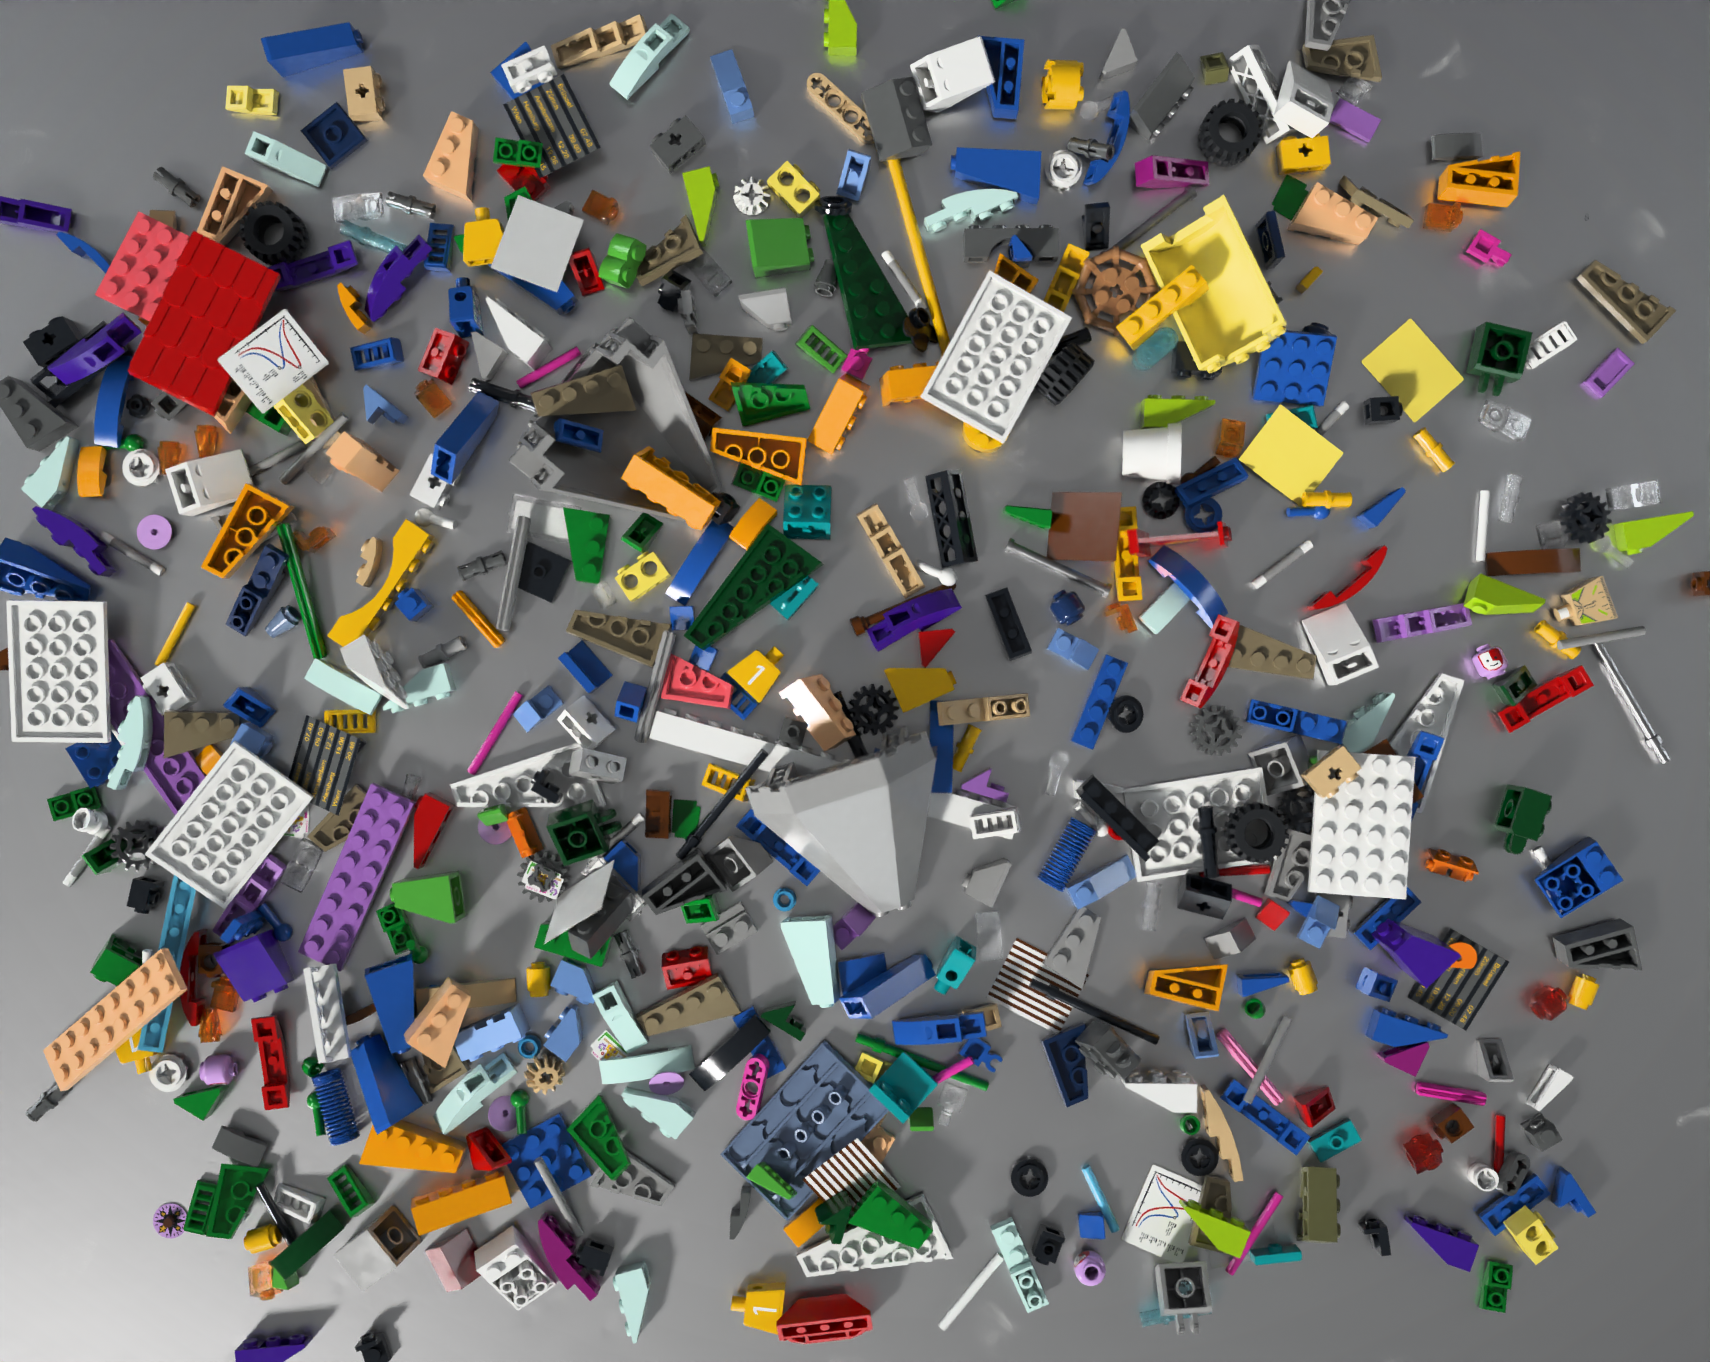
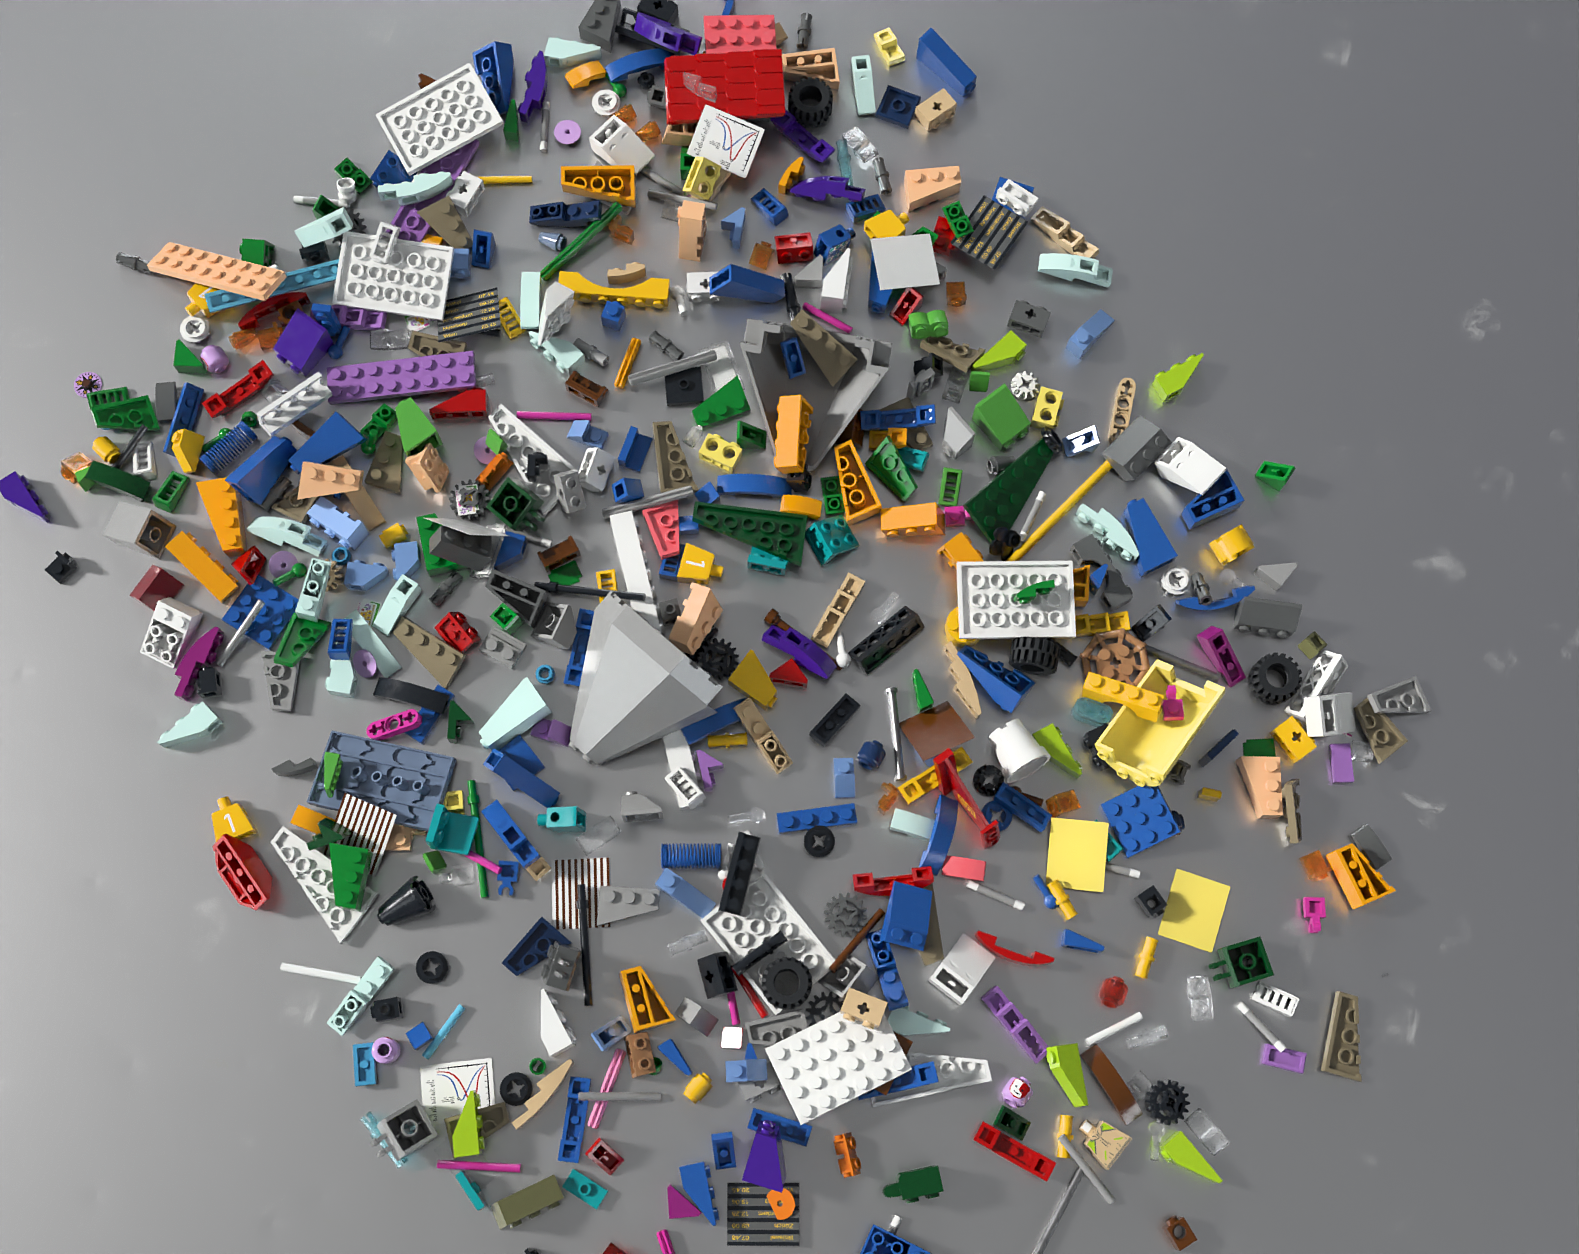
camera: 60 degrees right, 15 degrees down
none -> blue plate [163,382,204,457]
none -> yellow slope [172,429,205,474]
none -> clear slope [260,379,289,404]
none -> light aqua slope [294,207,353,247]
none -> light aqua slope [295,558,331,622]
none -> blue slope [328,619,353,660]
none -> dark azure plate [353,1042,377,1087]
none -> dark tan wing [364,431,404,495]
none -> white slope [369,221,401,263]
none -> black cone [377,876,436,926]
none -> light nougat bracket [405,443,449,493]
none -> green slope [503,99,519,142]
none -> reddish brown hinge [565,370,609,407]
none -> medium nougat bracket [624,1032,656,1079]
none -> clear slope [683,72,717,103]
none -> reddish brown bar [828,908,885,973]
none -> blue slope [861,404,936,431]
none -> blue slope [880,881,932,951]
none -> coral slope [942,856,986,882]
none -> tan slope [943,641,981,719]
none -> blue wedge [957,645,1036,713]
none -> bright green slope [969,371,990,392]
none -> green slope [1013,580,1055,604]
none -> clear red head [1099,976,1128,1008]
none -> dark pink plate [1162,685,1184,721]
none -> light grey bar [1237,1002,1287,1052]

